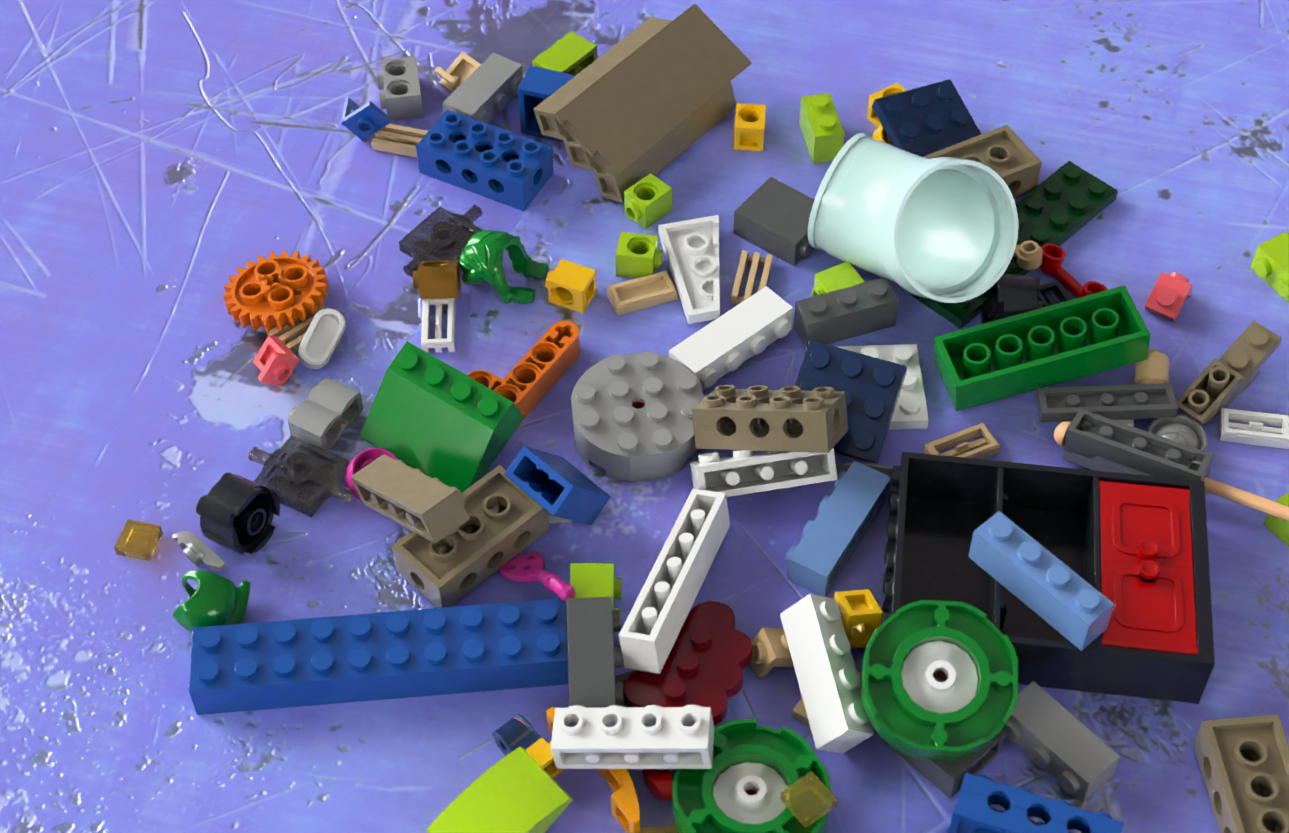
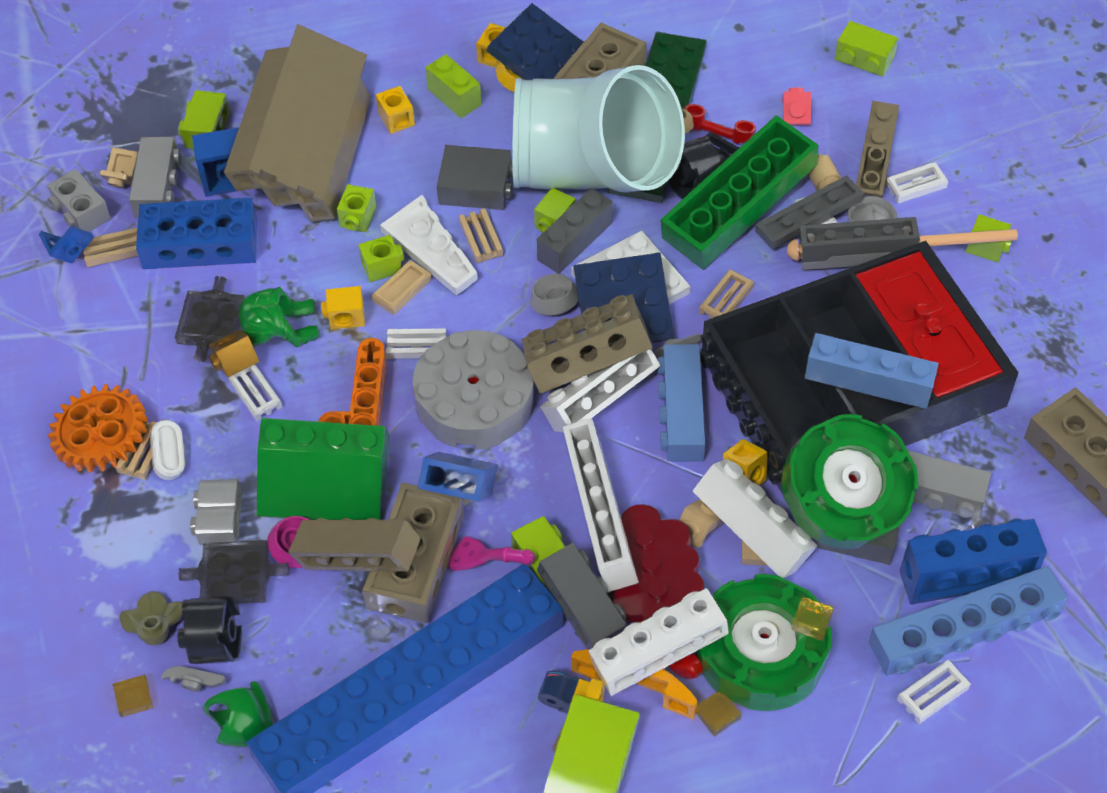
camera: 30 degrees left, 5 degrees up
coral bracket [253,335,300,386] -> none
white brick [669,286,793,390] -> none
none -> olive plate [119,591,183,645]
none -> white tile [386,328,446,359]
none -> light grey hat [530,274,578,316]

